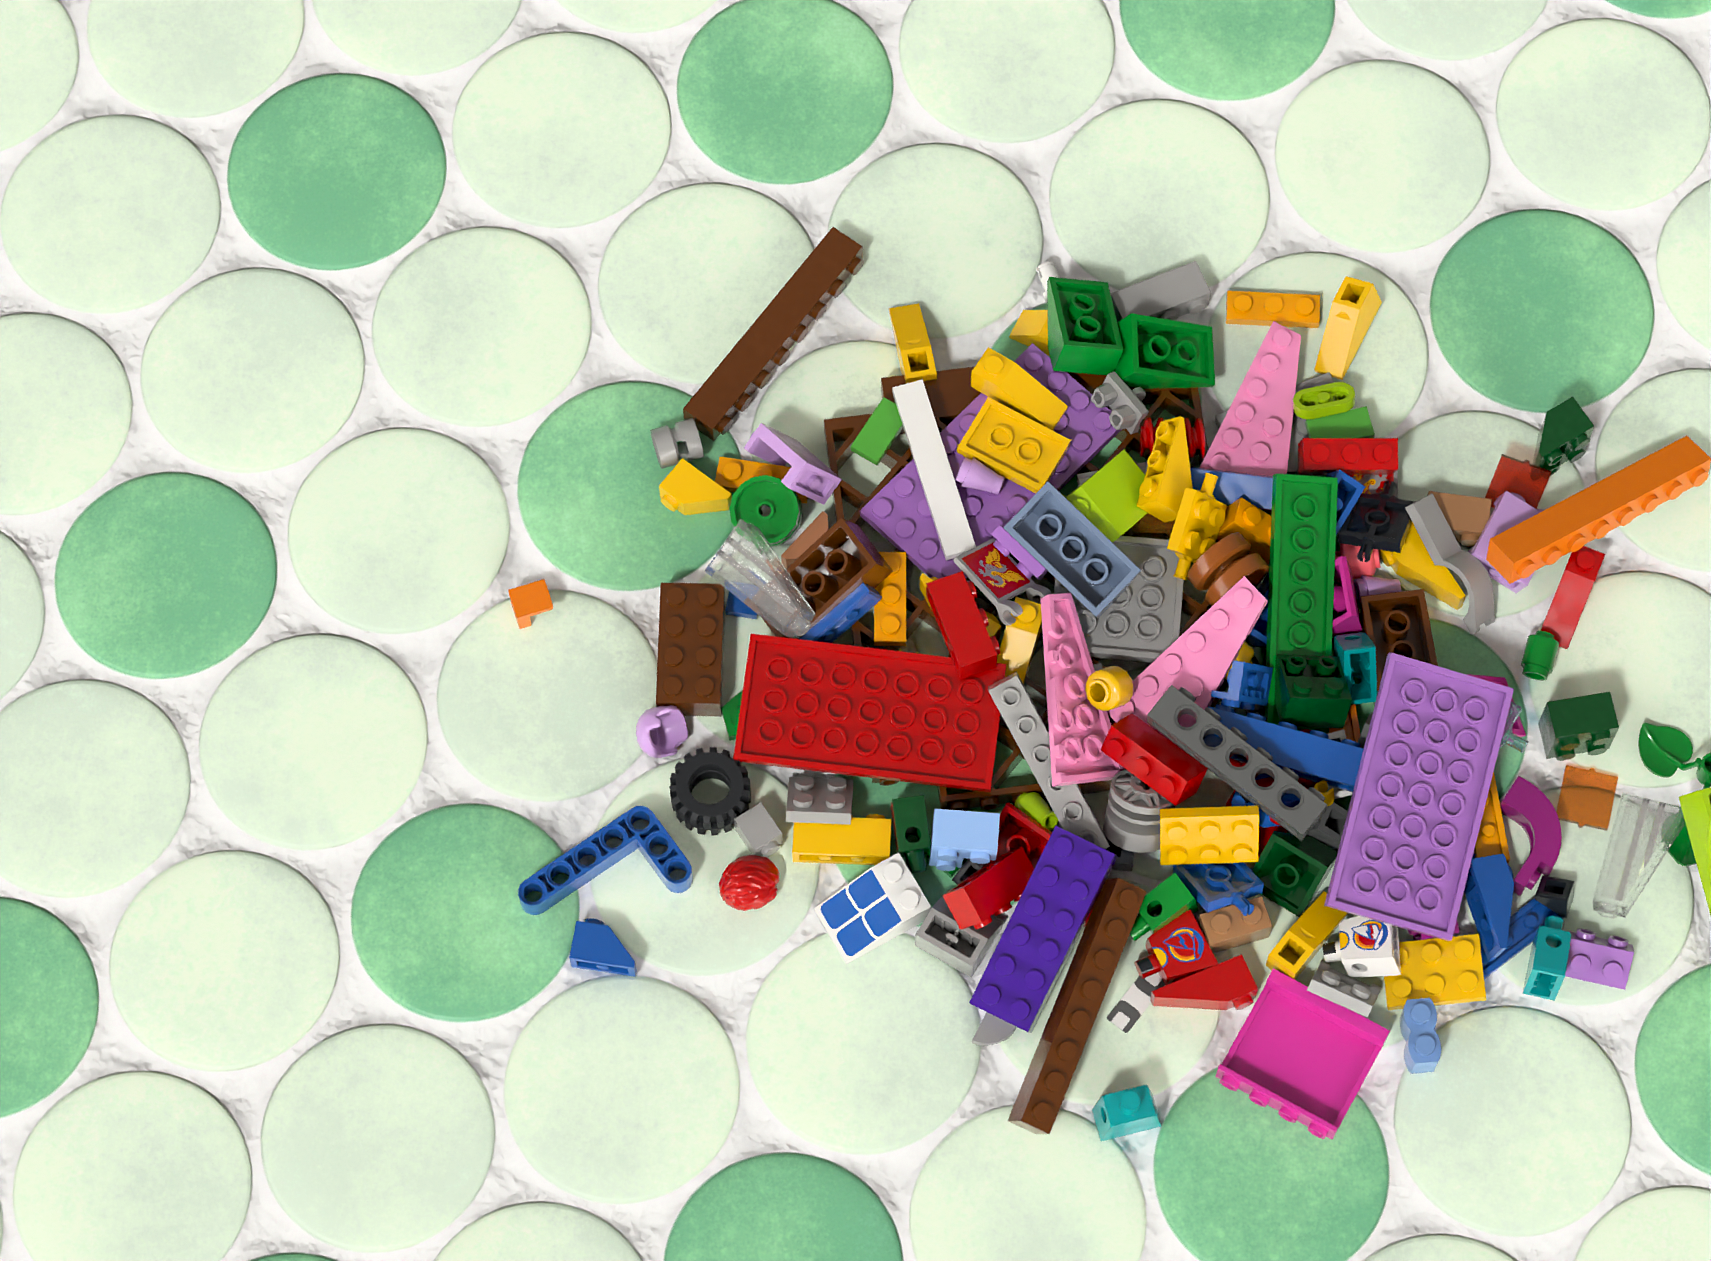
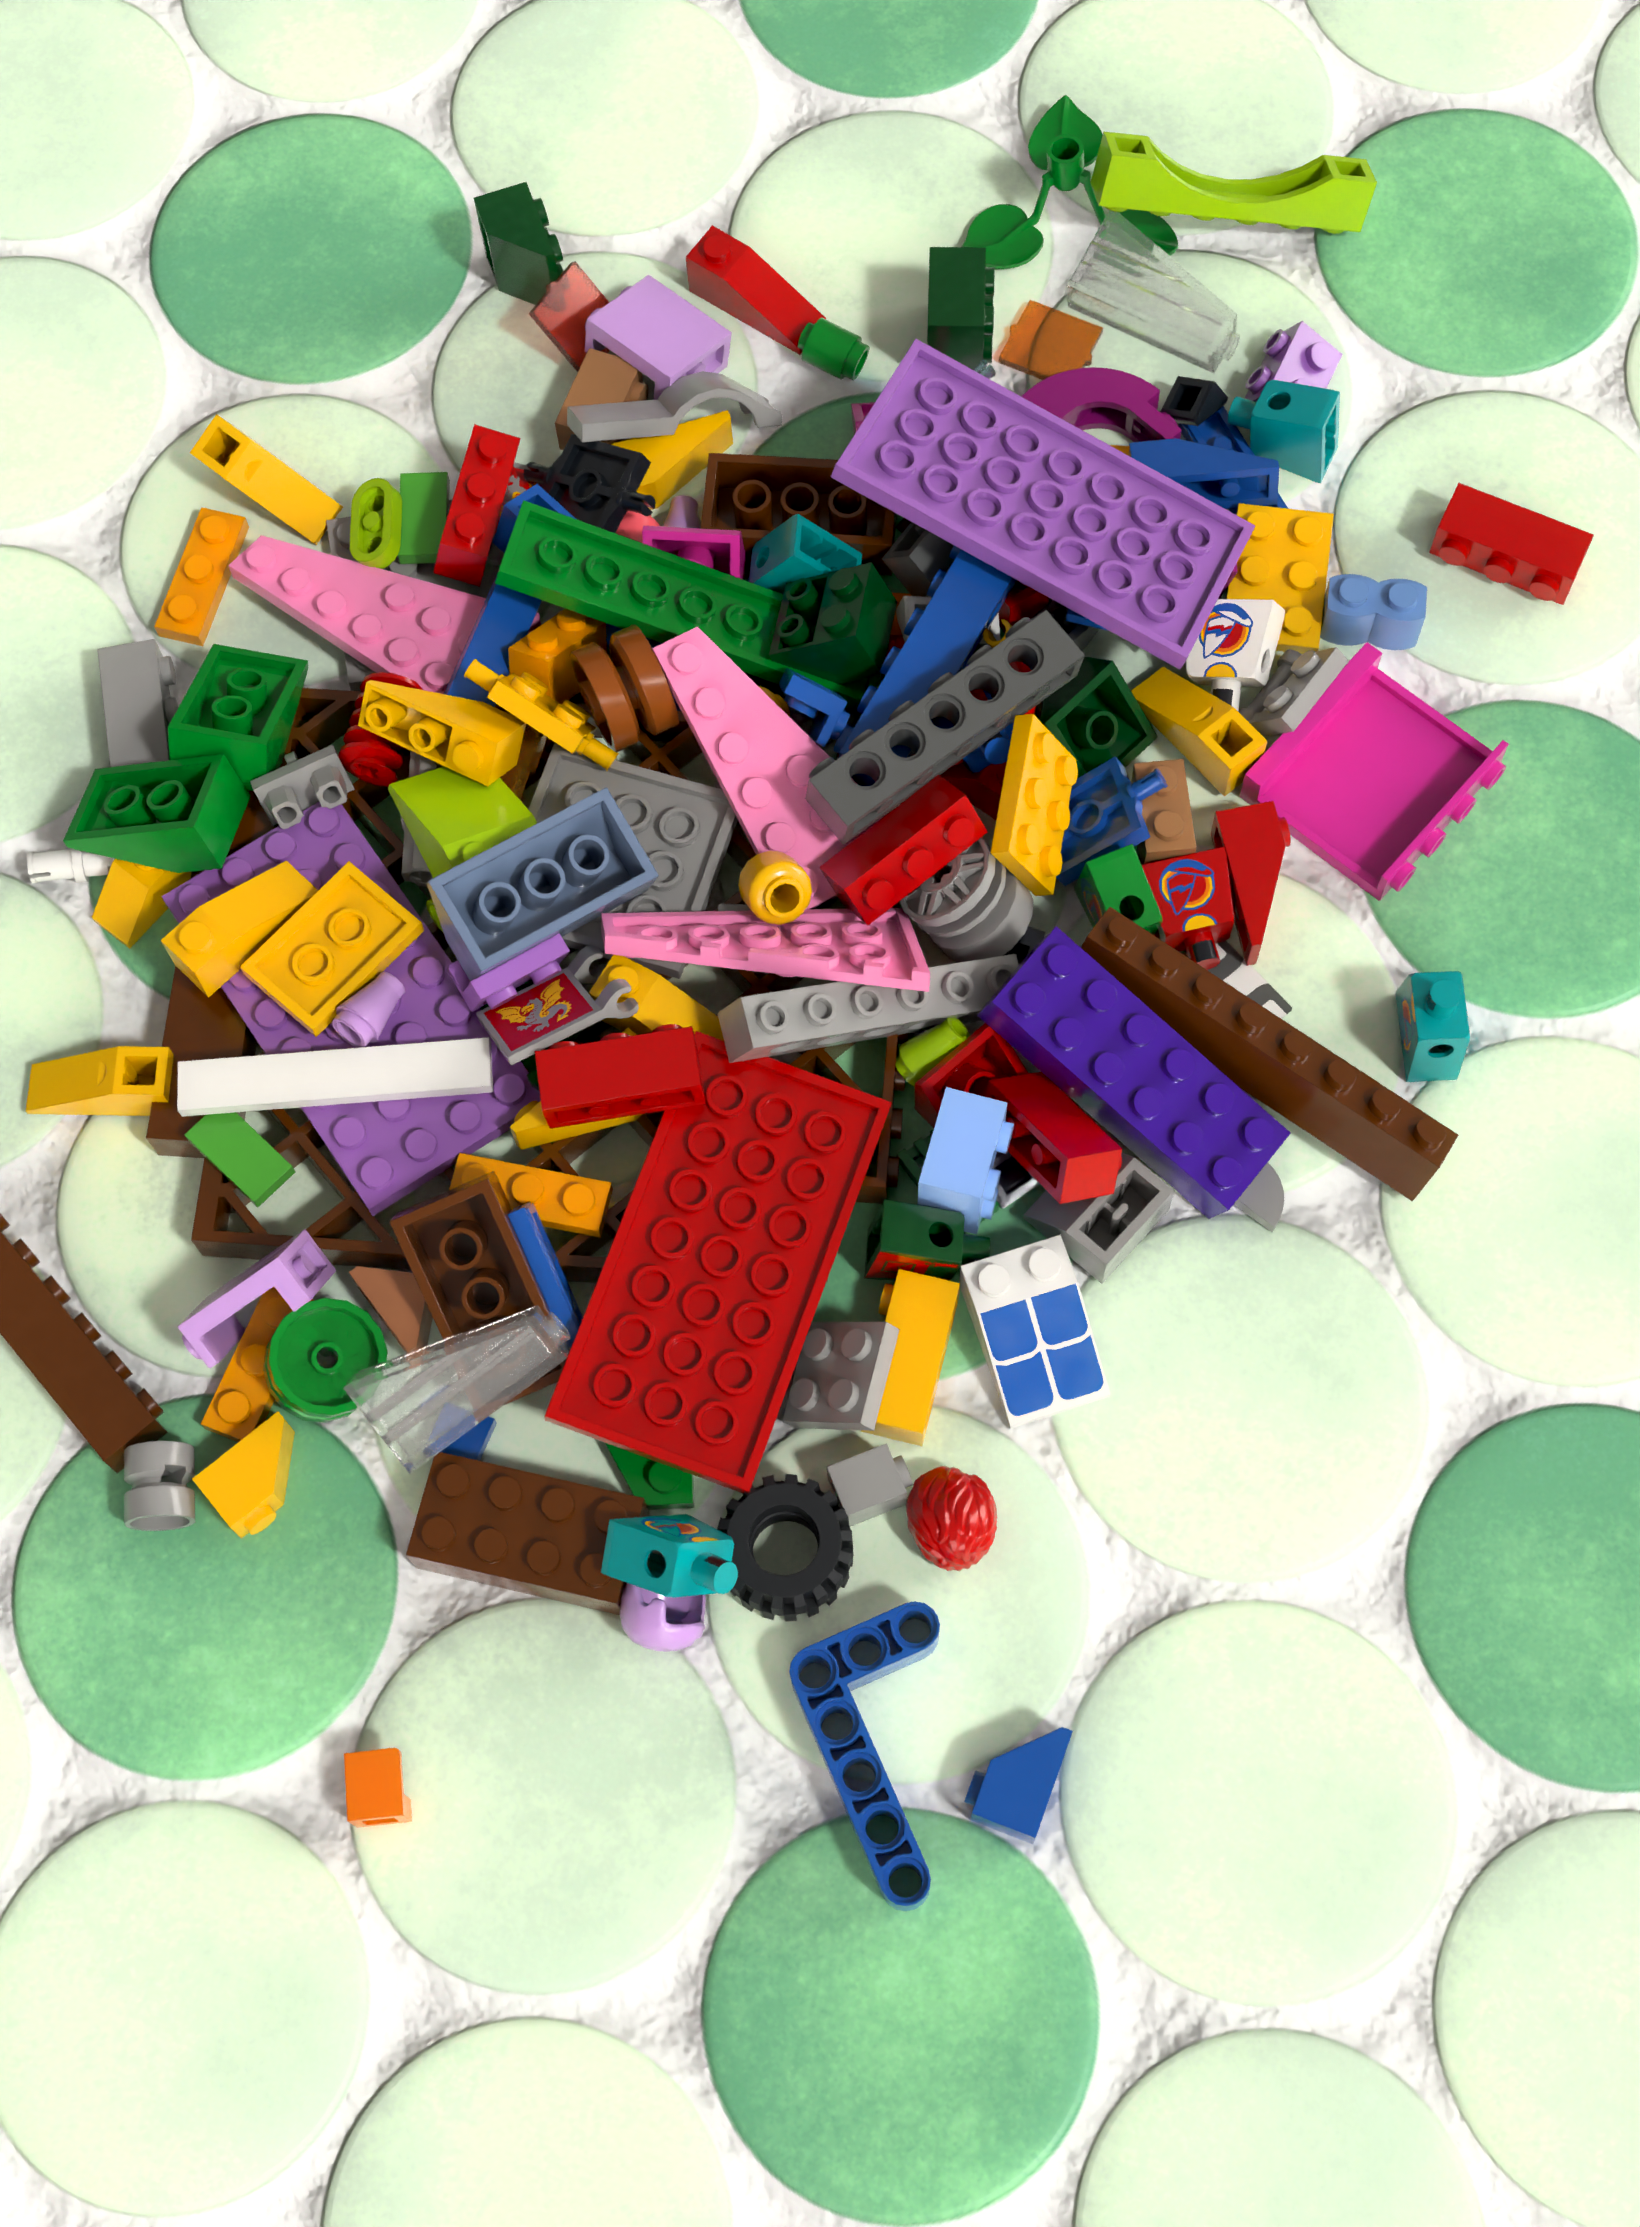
camera: 75 degrees left, 0 degrees up
orange brick [1486,436,1711,584] -> none
none -> teal torso [601,1514,738,1598]
none -> red brick [1429,483,1594,605]

